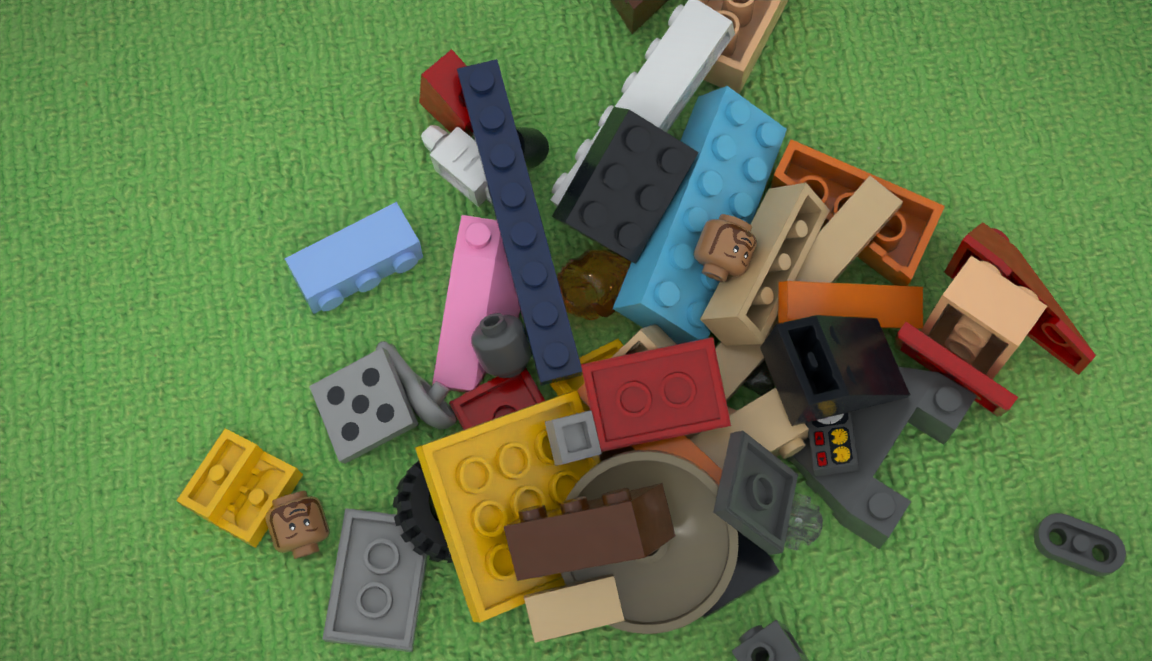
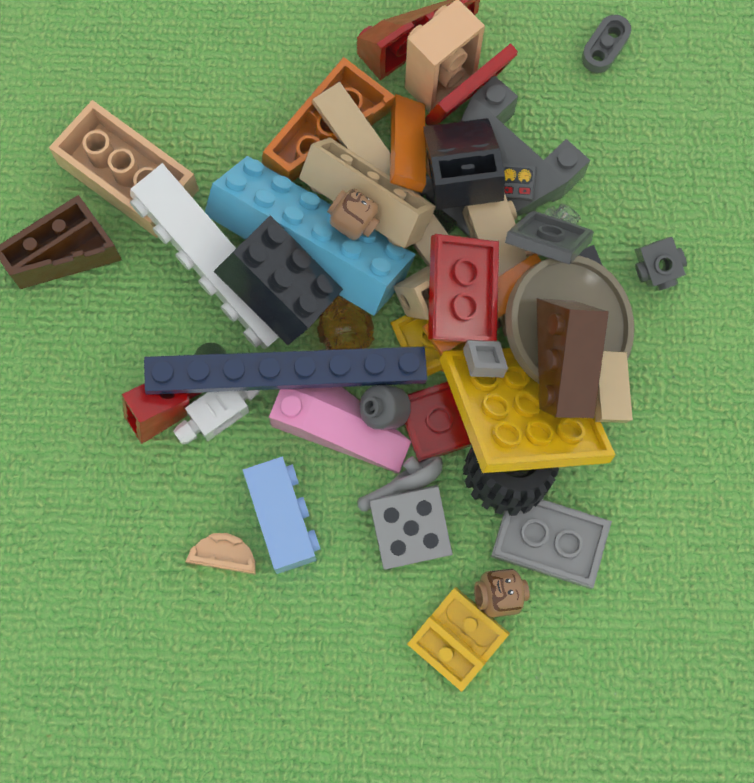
camera: 80 degrees left, 5 degrees up
none -> light nougat tile [185,533,256,575]

